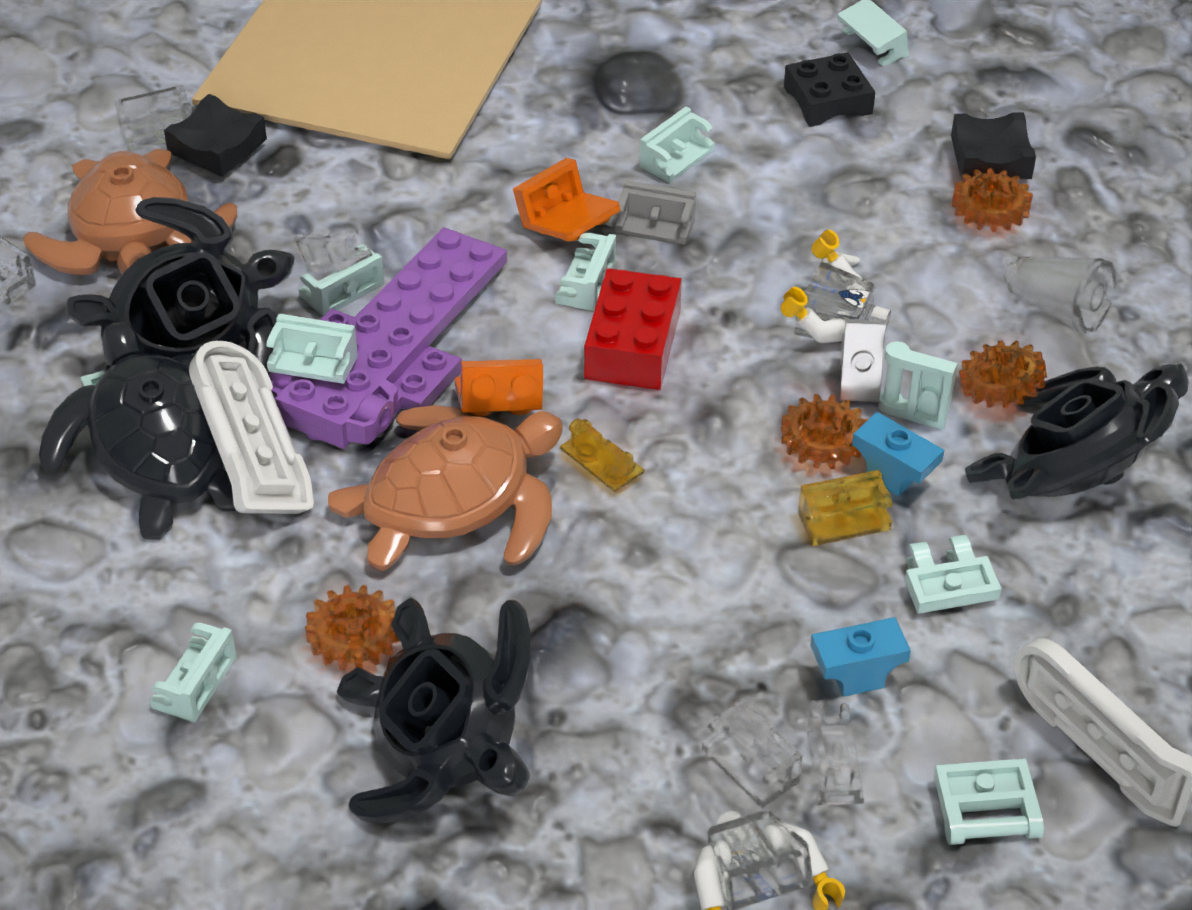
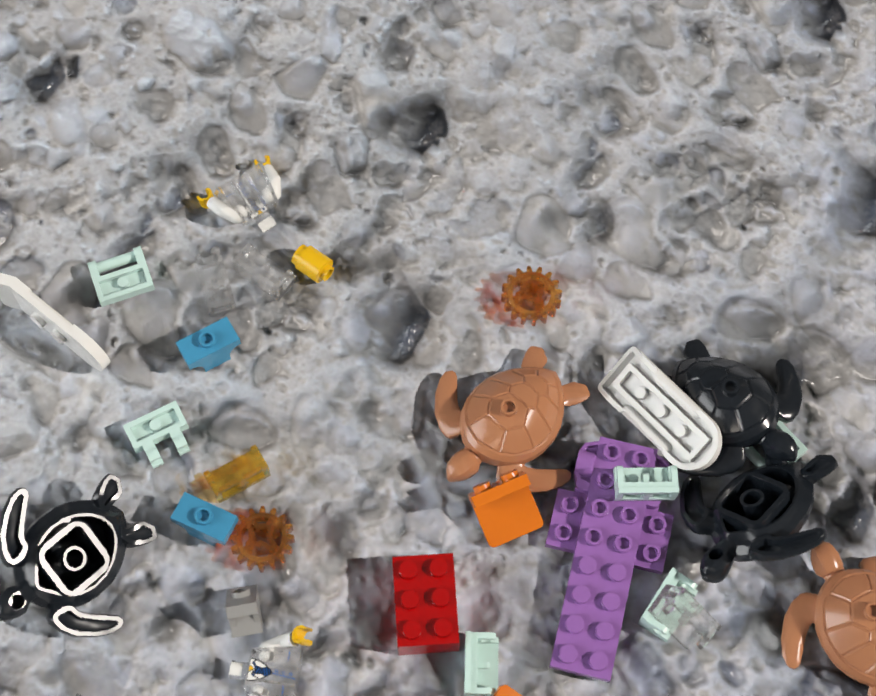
camera: 165 degrees right, 20 degrees up
light aqua hinge [150,623,237,723] -> none
black animal [337,598,530,824] -> none
clear yellow hinge [560,418,645,492] -> none
light aqua plate [878,341,958,430] -> none
clear orange gear [959,340,1047,408] -> none
none -> yellow brick [291,244,334,283]

